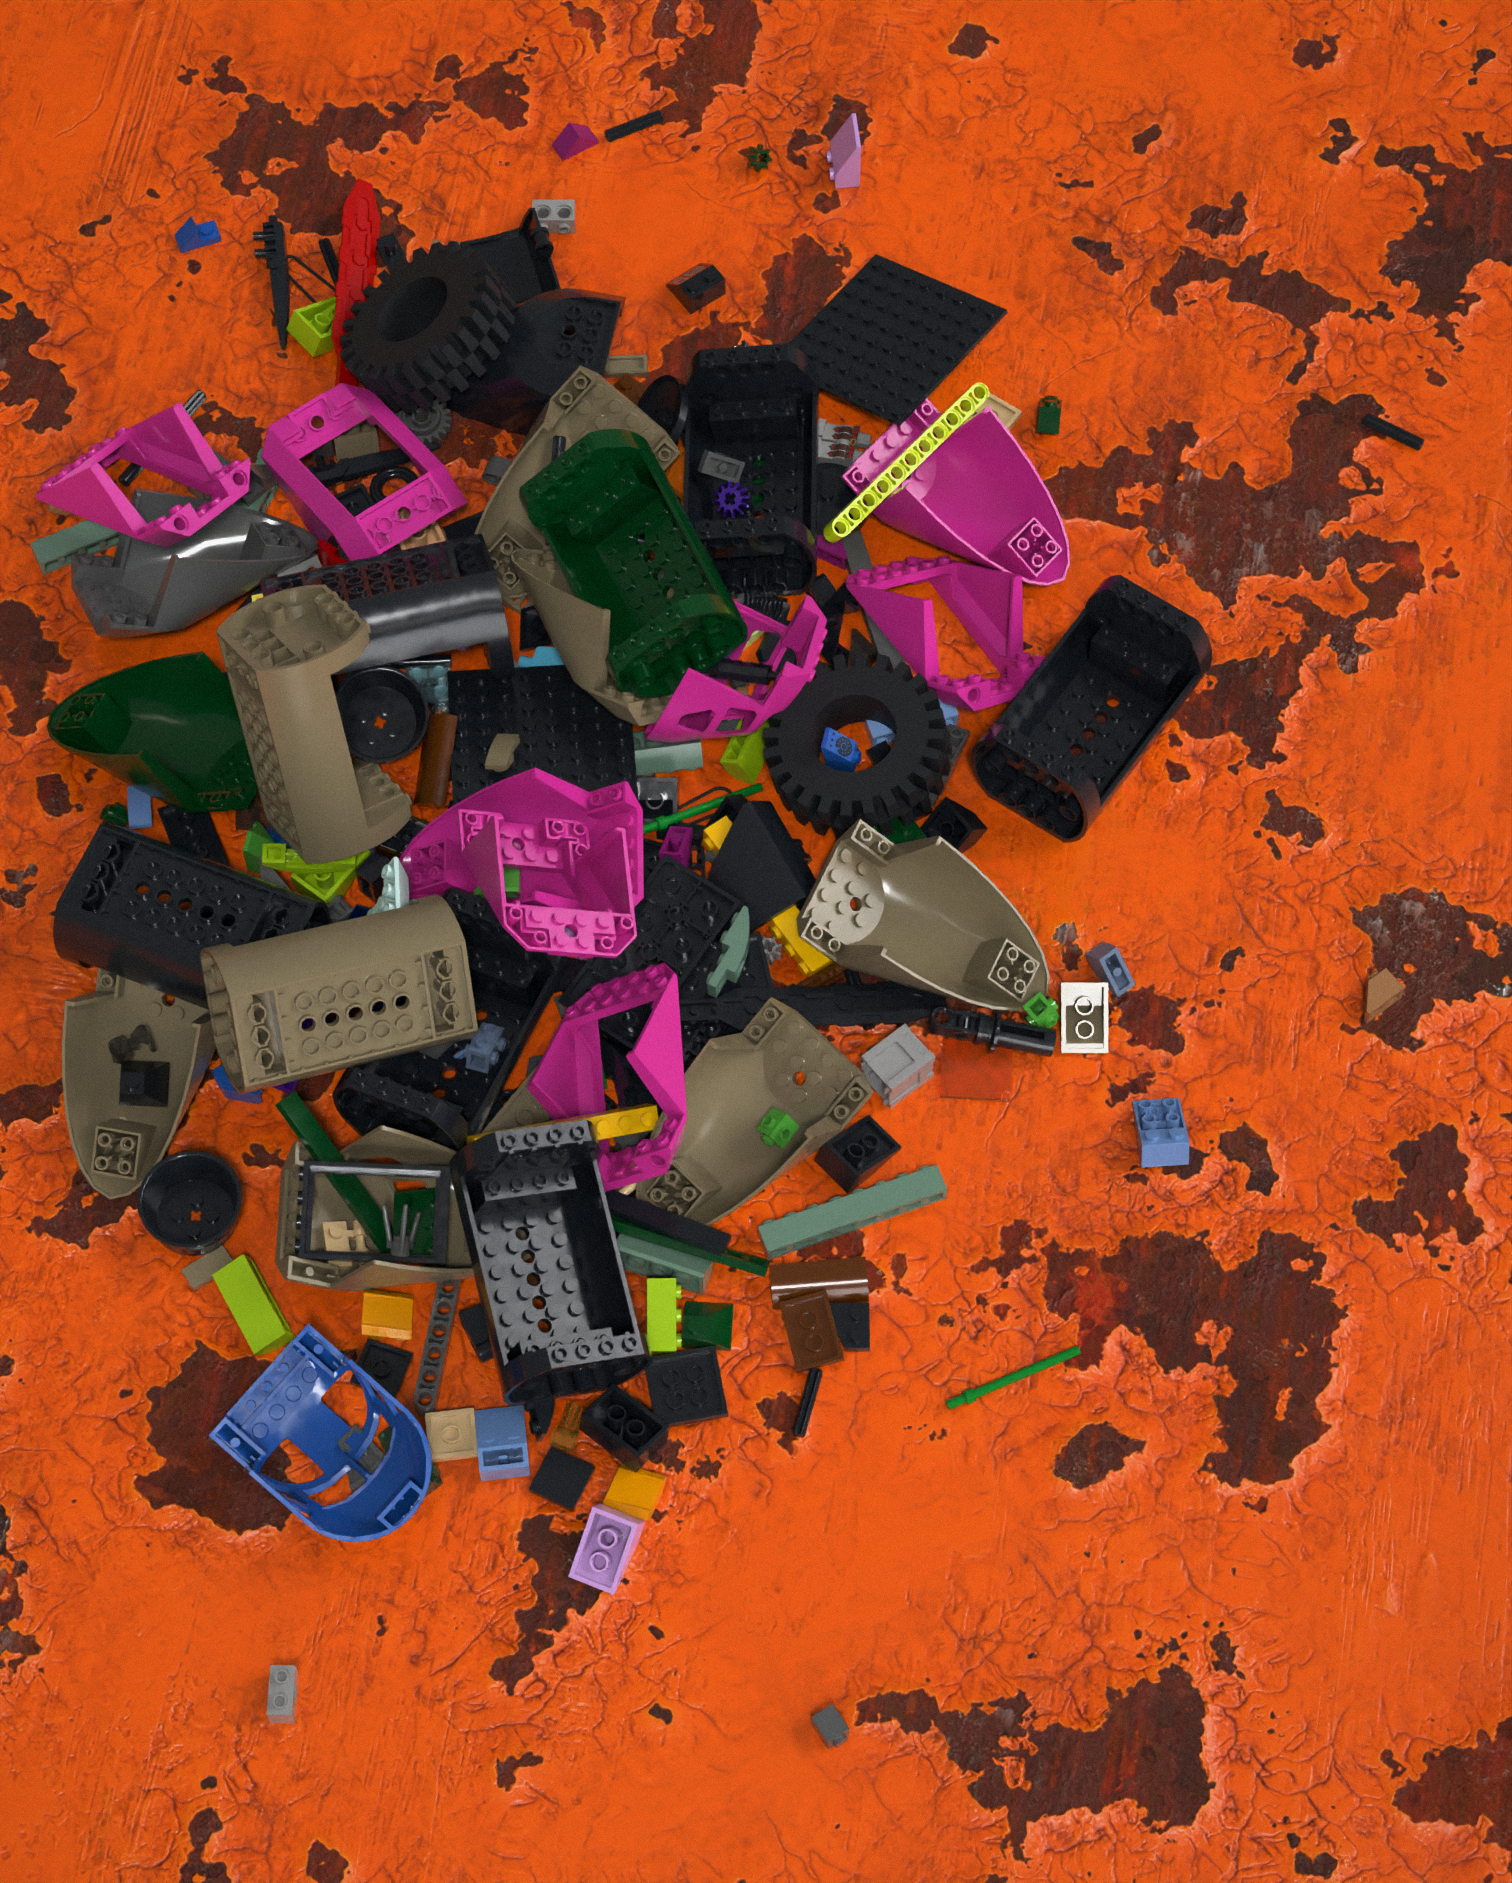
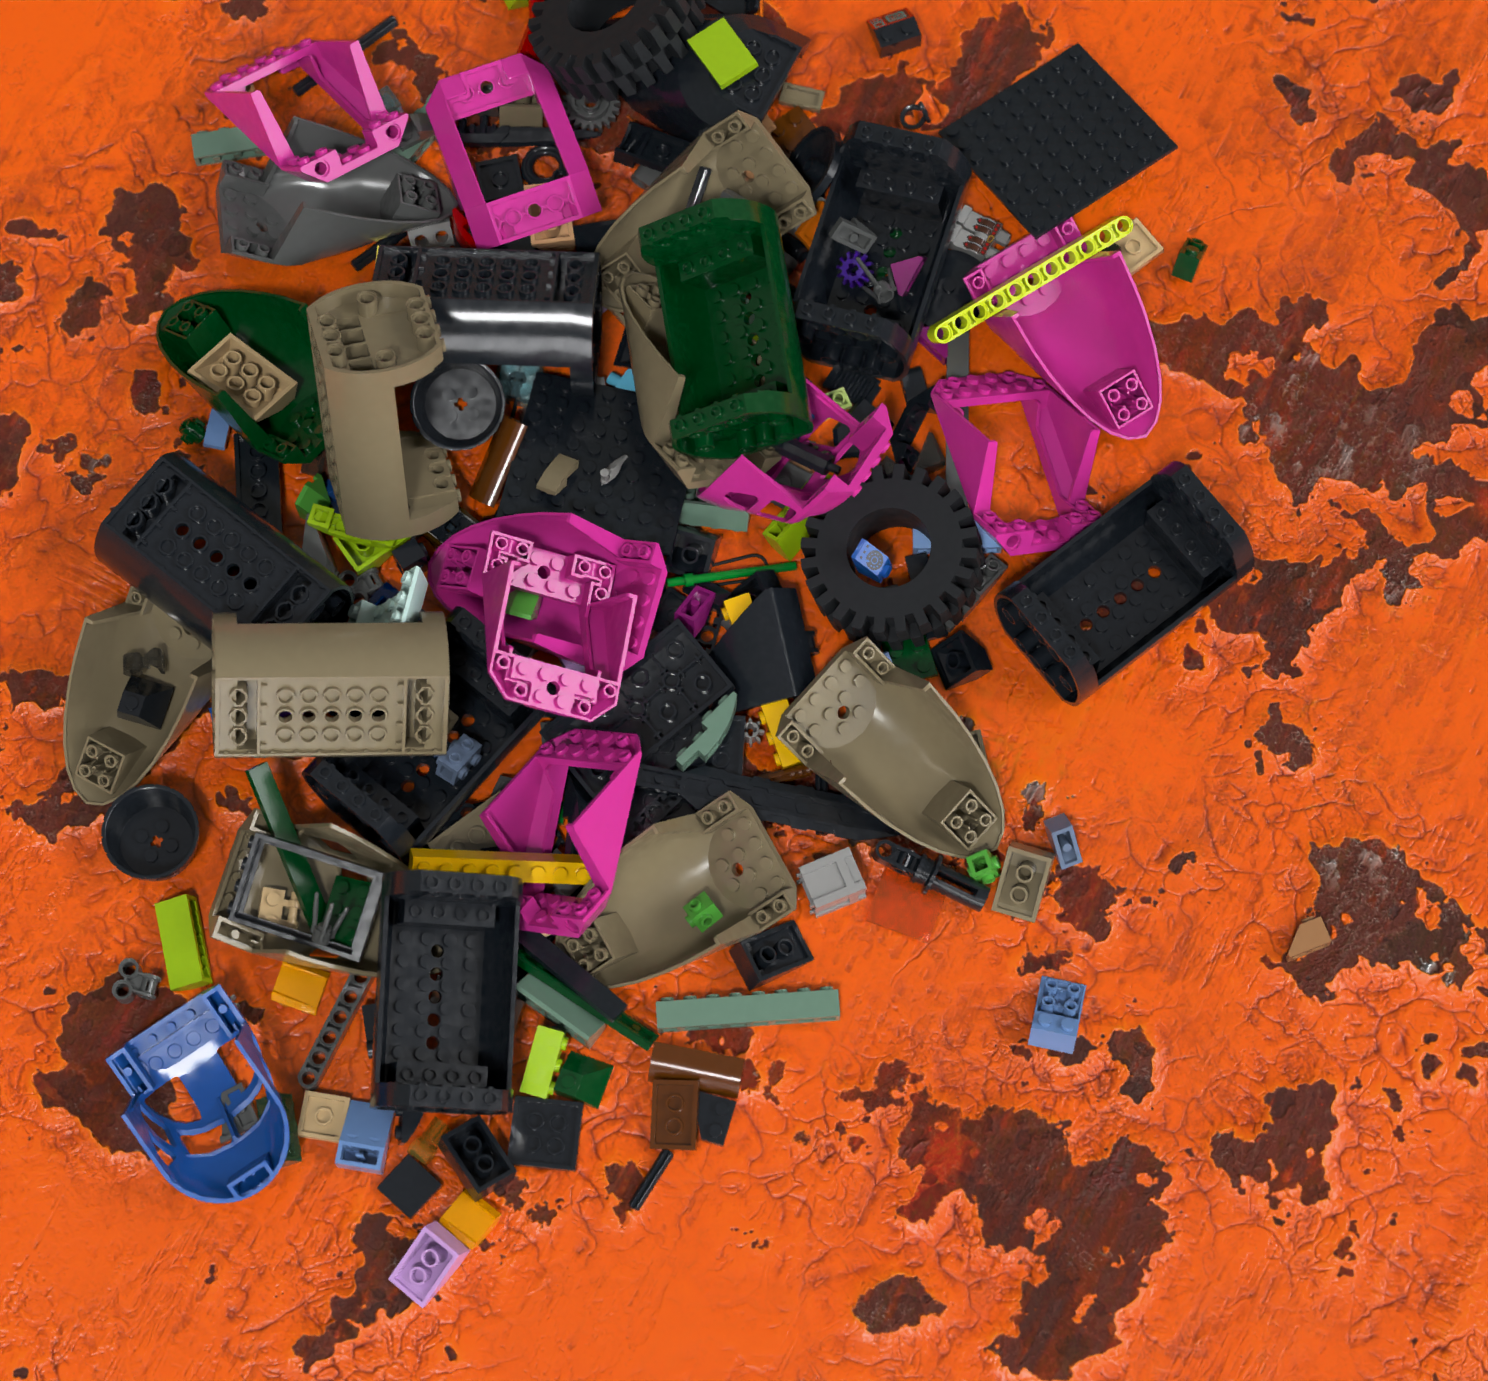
camera: 20 degrees right, 10 degrees up
dark tan tile [181,1245,233,1291] -> none
light grey brick [266,1665,299,1723] -> none
black tile [350,1339,414,1399] -> none
green bar [945,1345,1081,1410] -> none
none -> dark grey piece [112,958,162,1004]
none -> tan slope [187,333,298,423]
none -> light grey bar [600,455,628,486]
none -> black piece [613,121,692,172]
none -> lime tile [687,17,758,89]
none -> dark grey plant [856,257,897,304]
none -> magenta slope [890,256,927,296]

